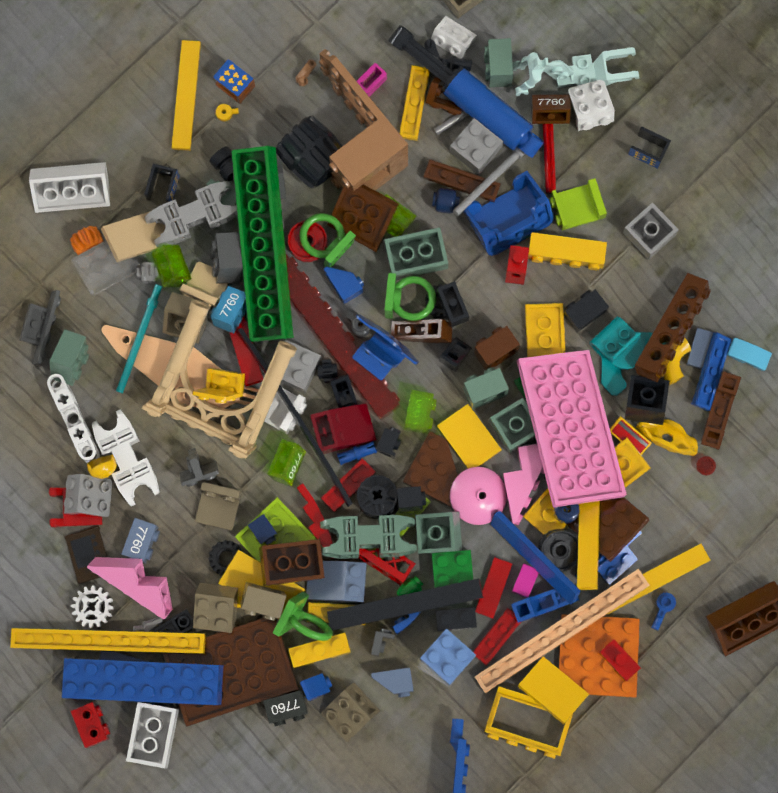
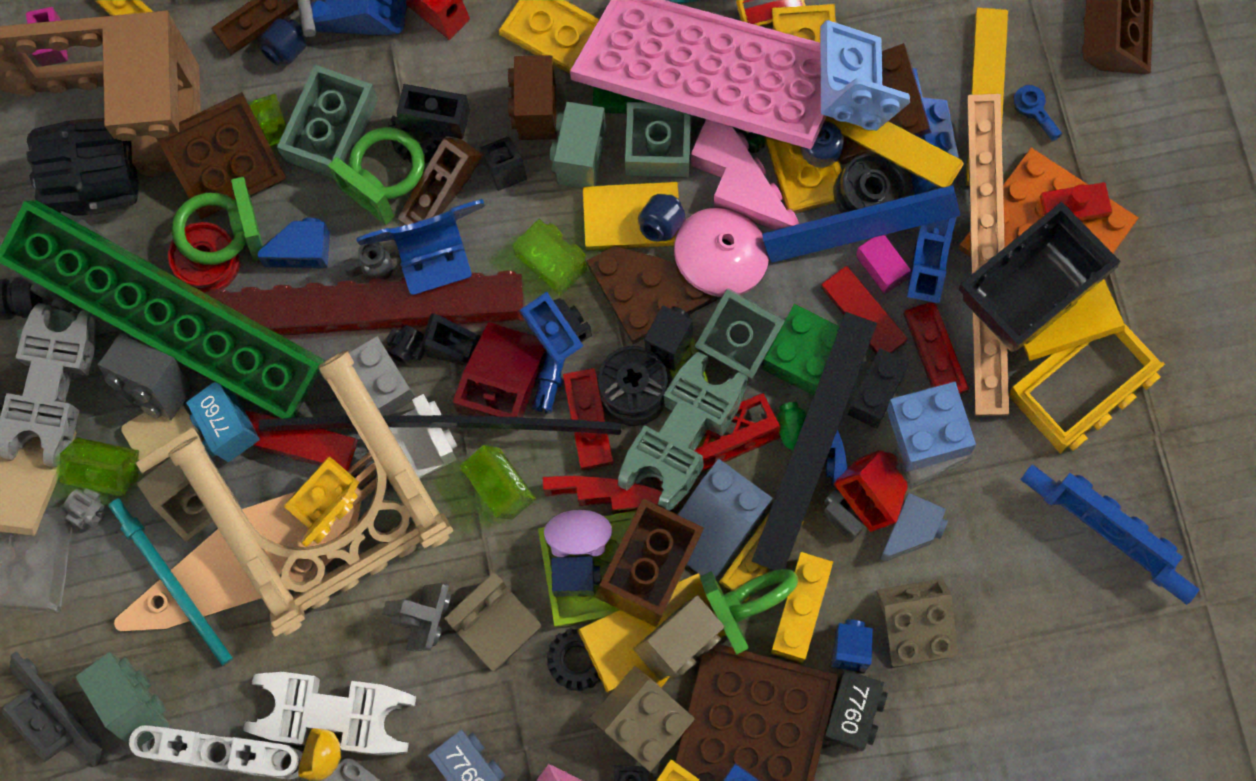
camera: 55 degrees left, 5 degrees down
none -> blue slope [519,292,583,364]
none -> lavender dish [544,510,612,557]
none -> dark blue head [638,194,685,242]
none -> light blue bracket [820,20,910,131]
none -> red torso [834,450,908,532]
none -> black container [959,201,1121,353]

